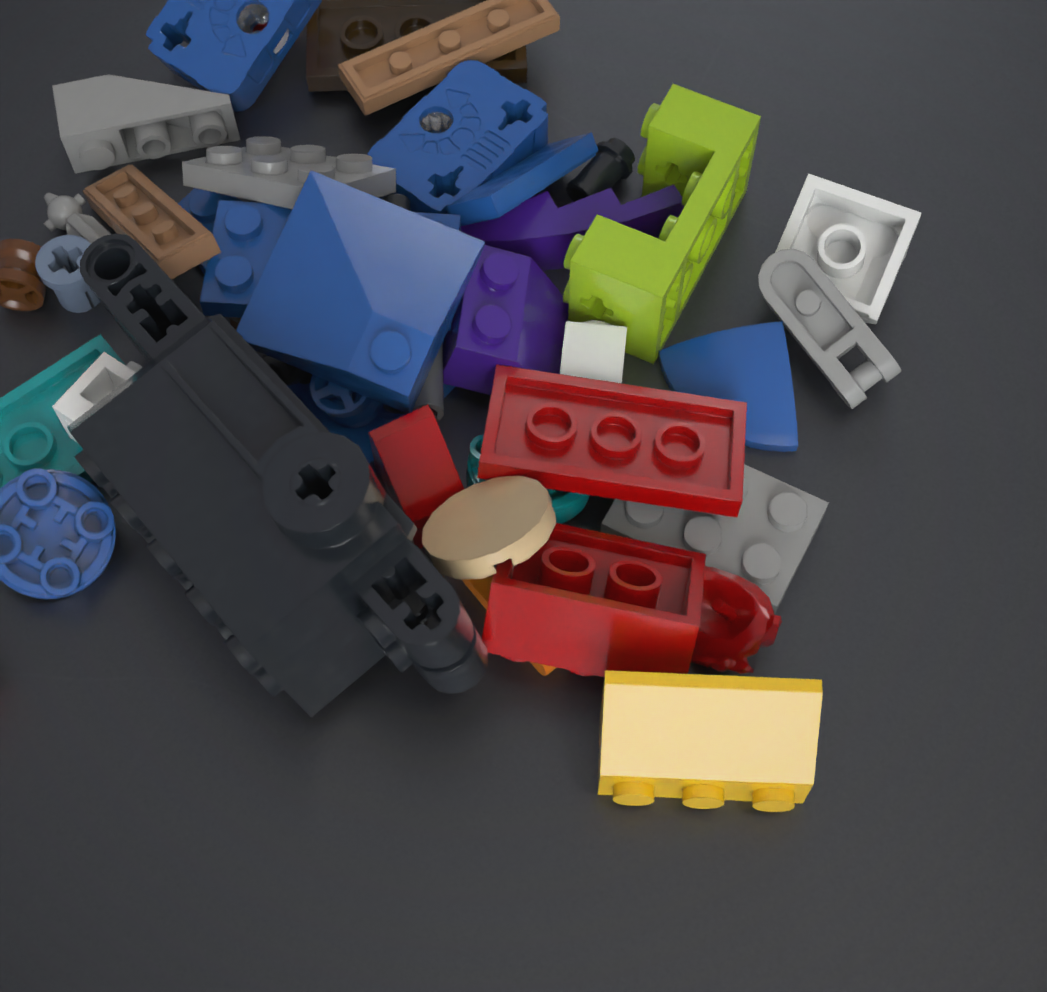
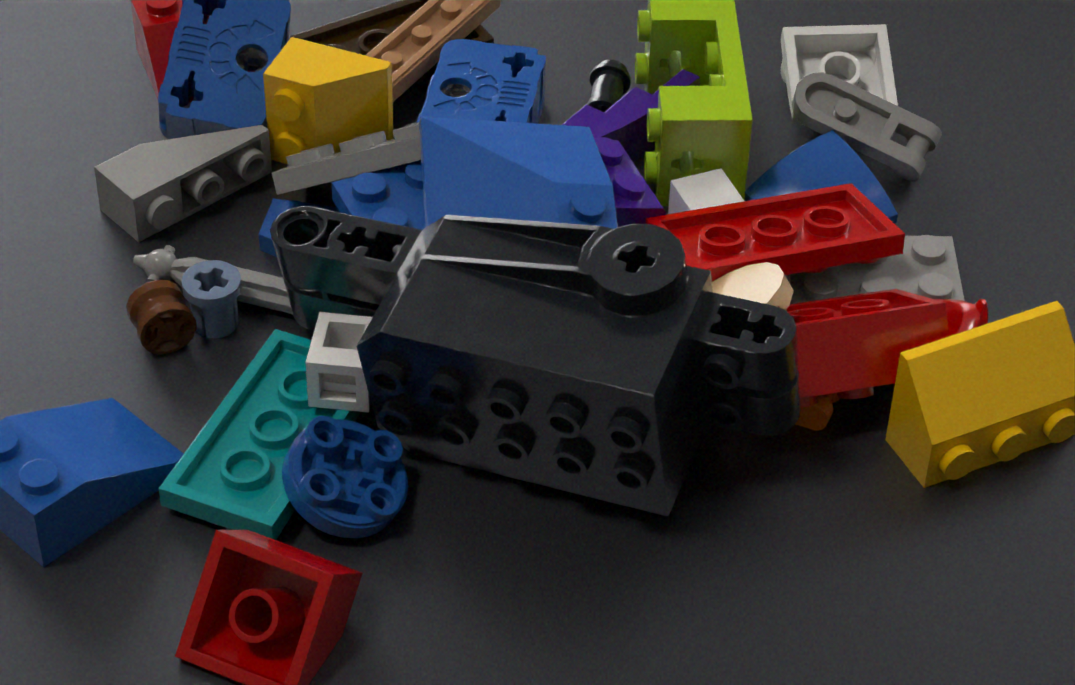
camera: 30 degrees left, 20 degrees down
medium nougat tile [82,164,221,280] -> none
blue tile [448,132,599,226] -> none
none -> yellow slope [263,37,394,164]

